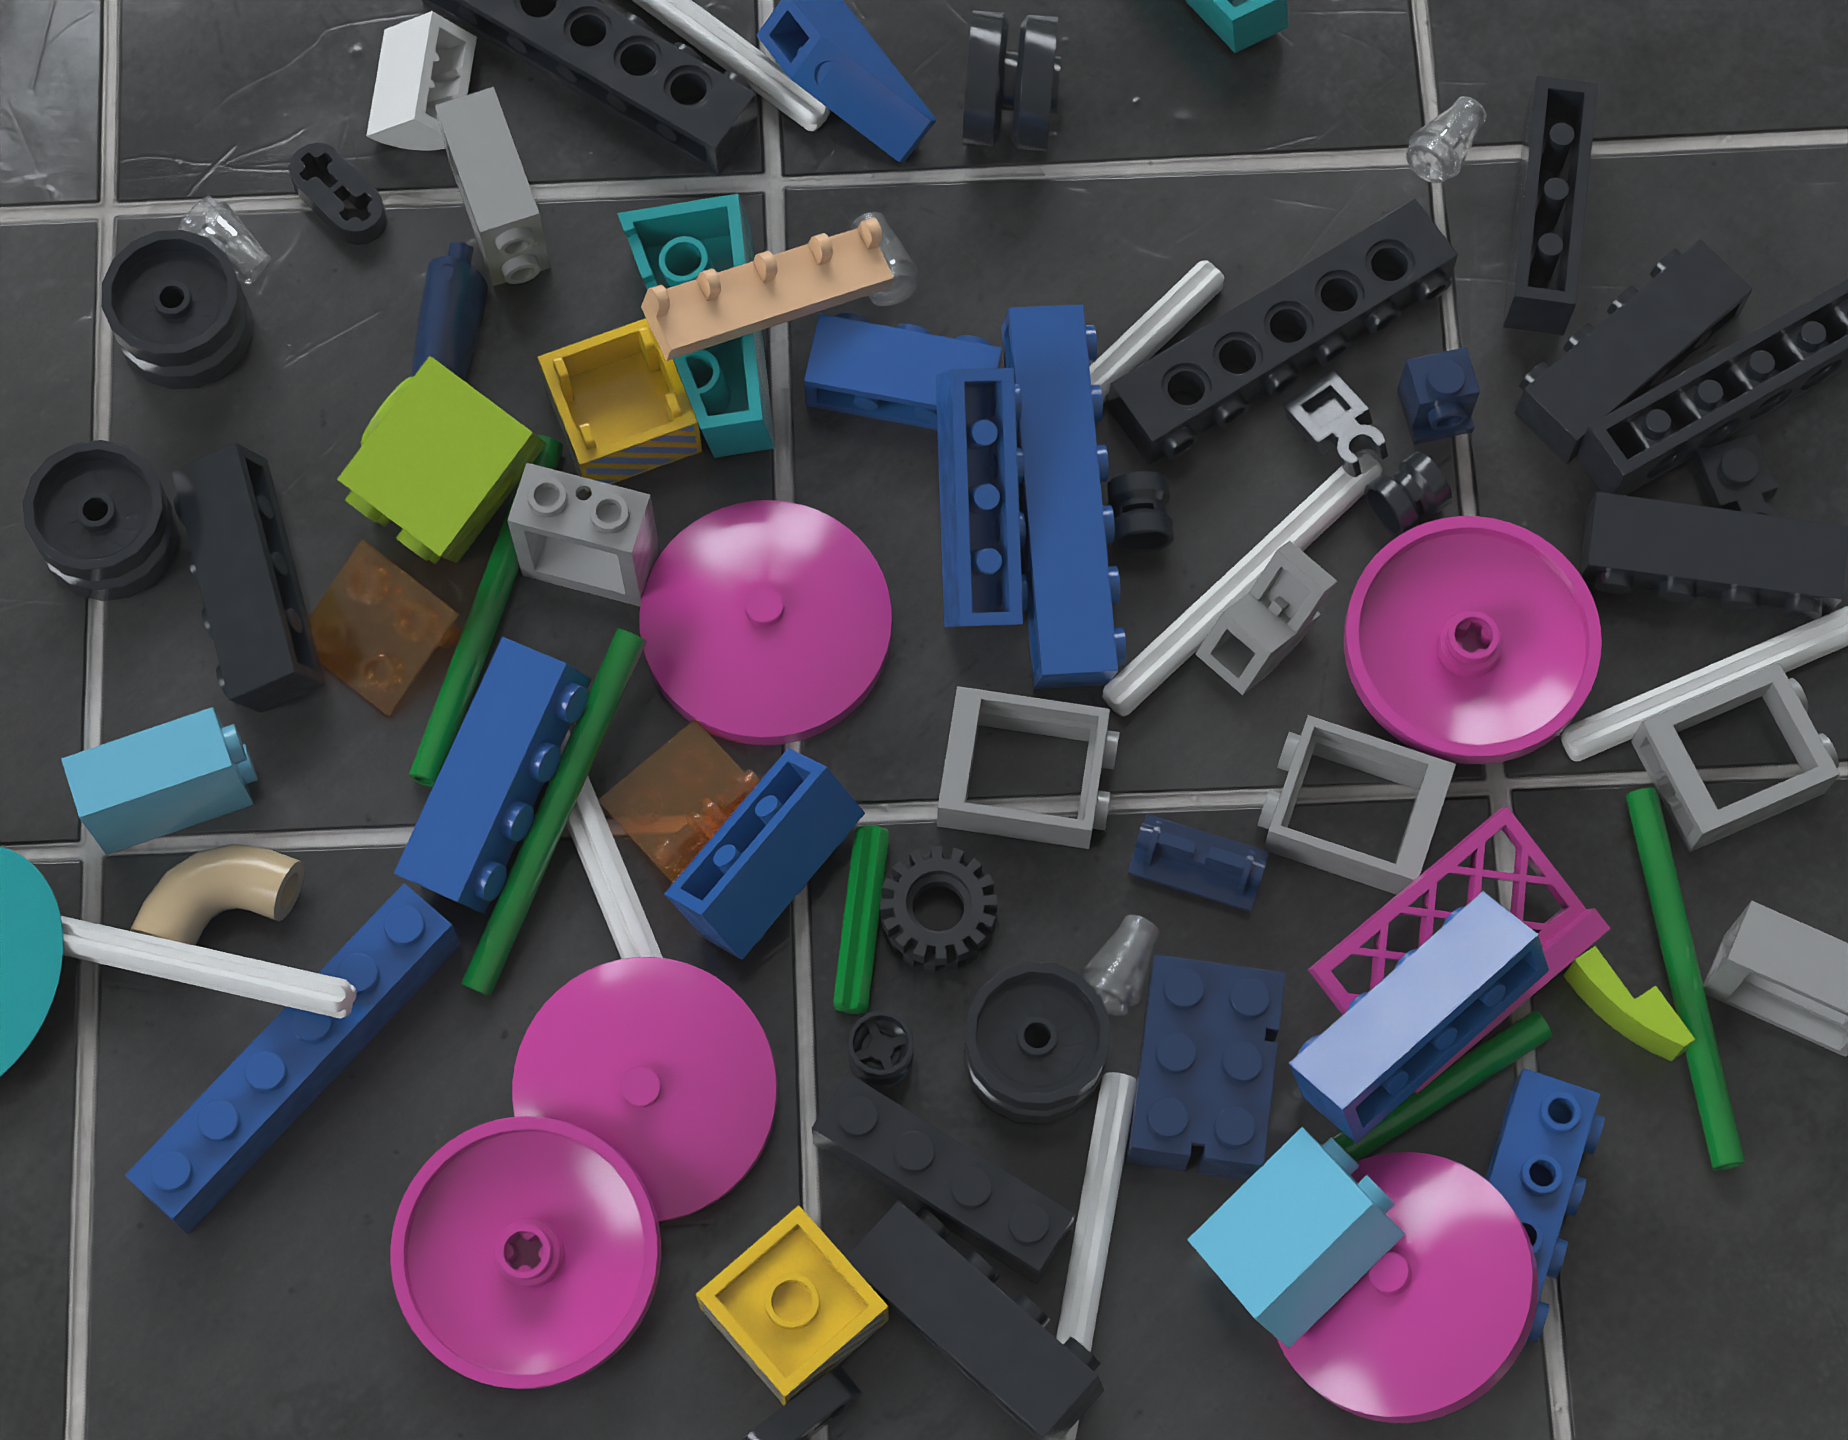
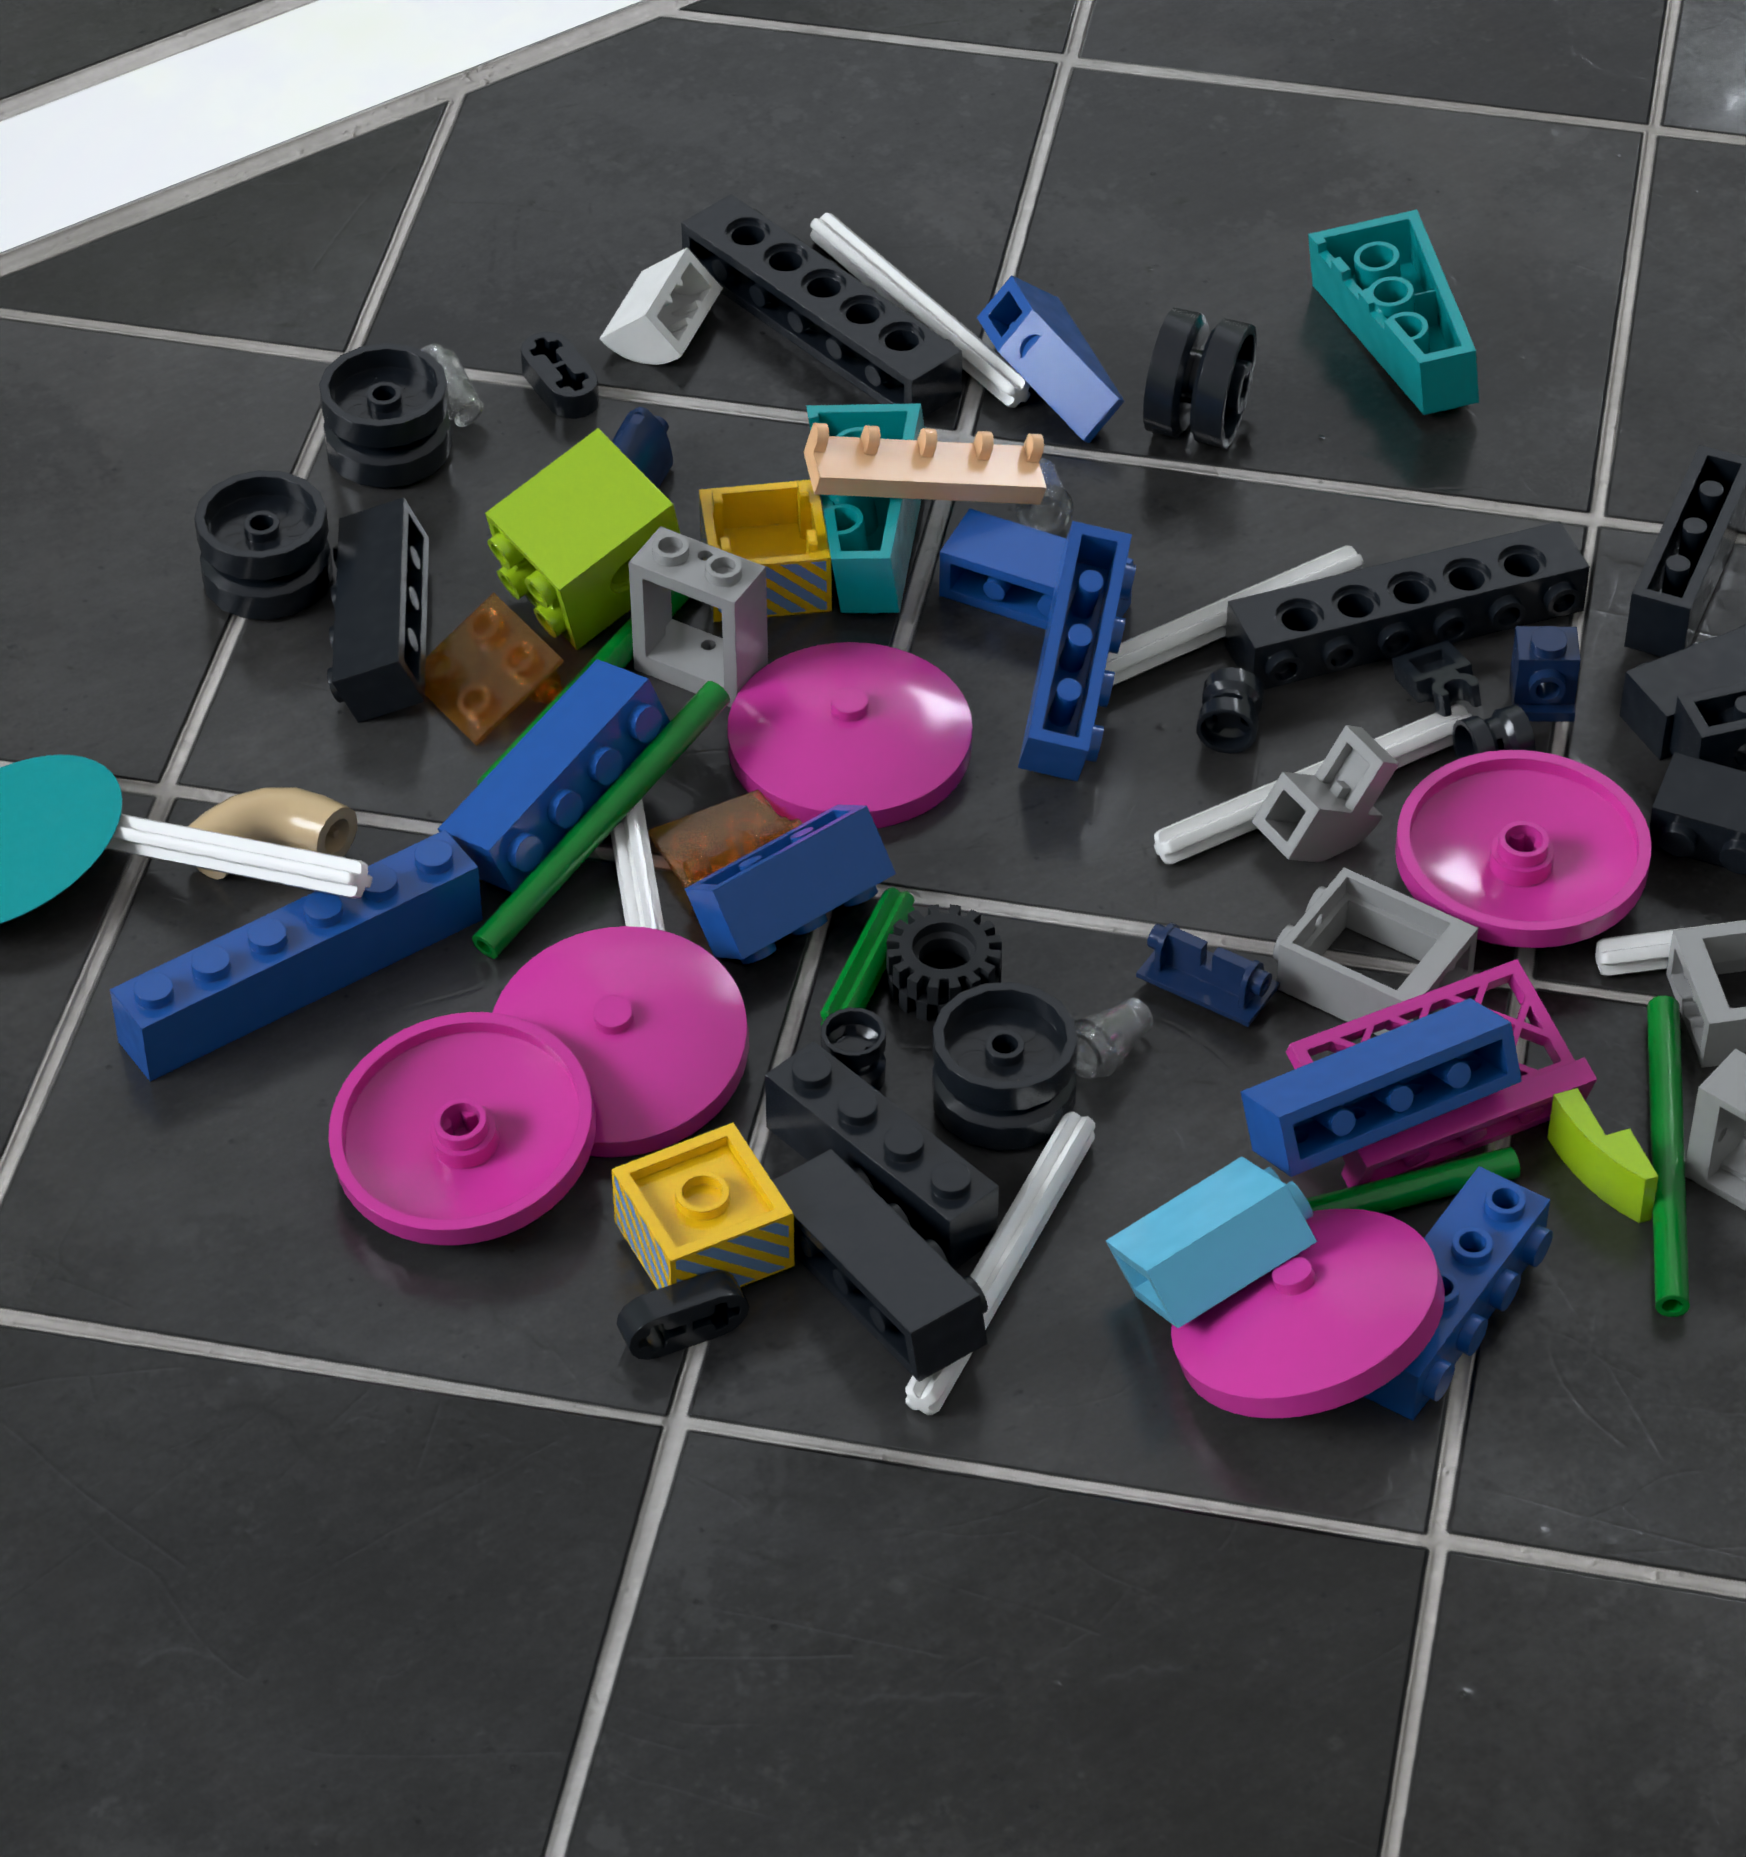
camera: 15 degrees right, 25 degrees down
medium azure brick [61,707,258,855] -> none
light grey window [435,87,551,286] -> none
light grey window [937,686,1119,849] -> none
blue brick [1001,304,1126,689] -> none
dark blue piece [1126,954,1286,1181] -> none
clear cone [1406,96,1487,183] -> none

